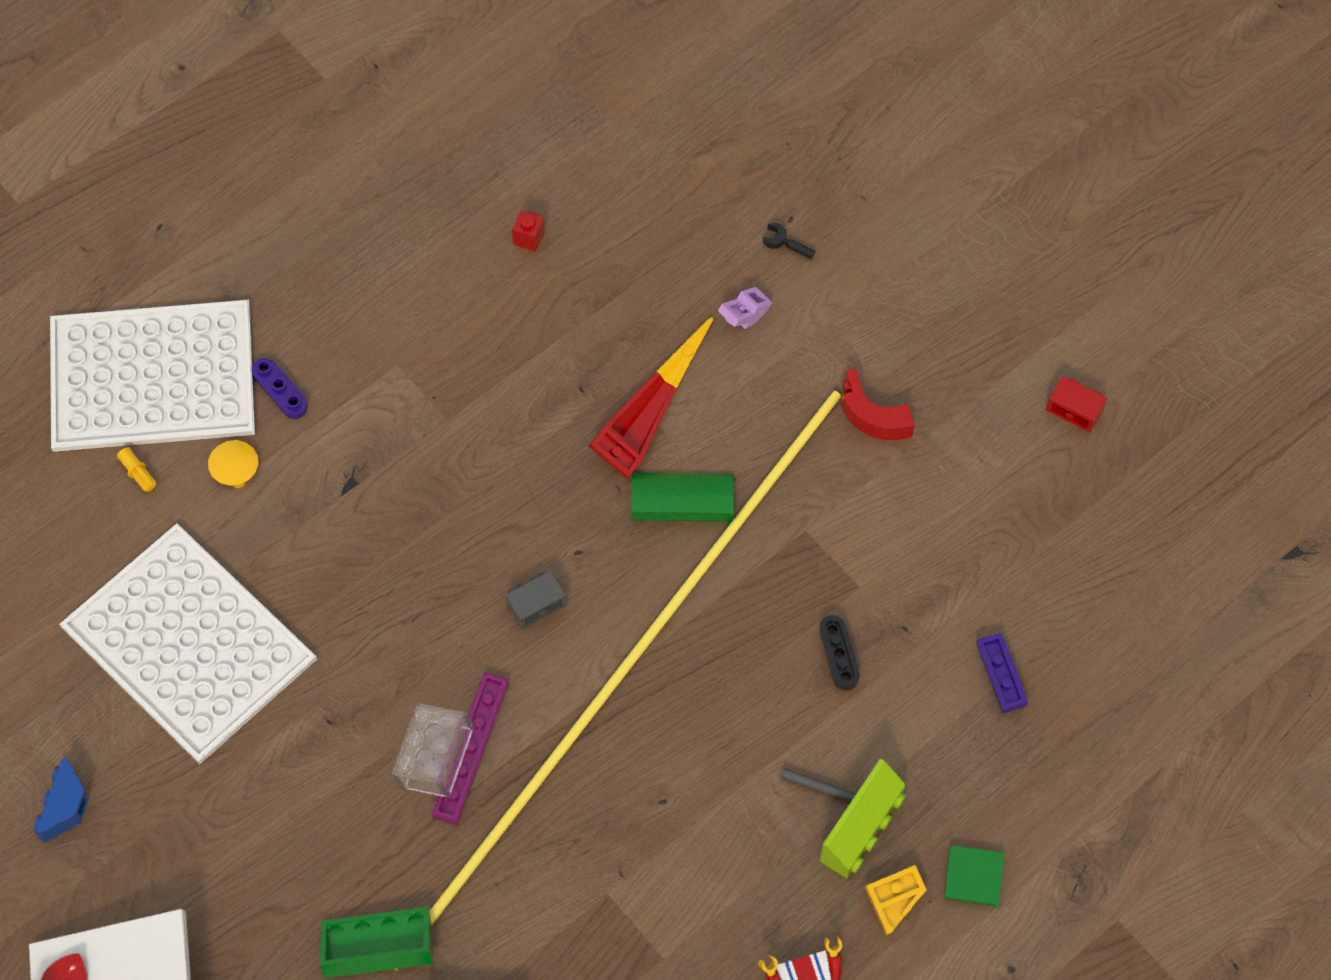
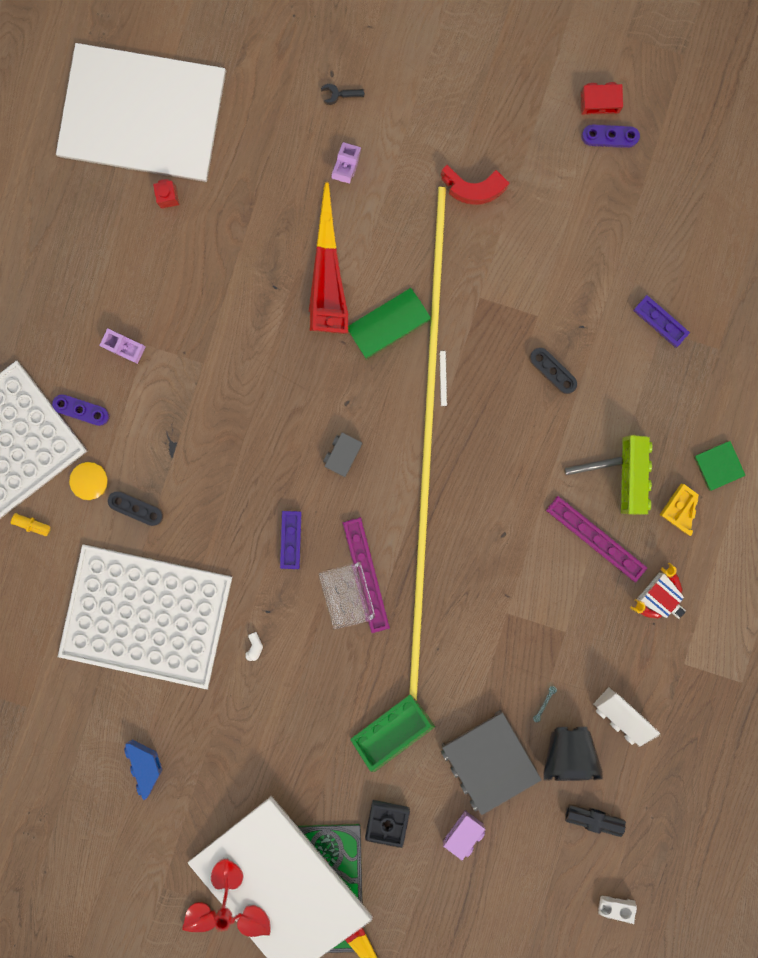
camera: 30 degrees left, 25 degrees up
none -> white tile [56,43,226,182]
none -> lavender brick [99,328,146,364]
none -> black plate [108,491,163,526]
none -> white arm [246,632,263,661]
none -> dark purple plate [280,511,302,569]
none -> white sticker [440,351,447,406]
none -> magenta tile [545,496,647,583]
none -> dark purple plate [582,125,640,148]

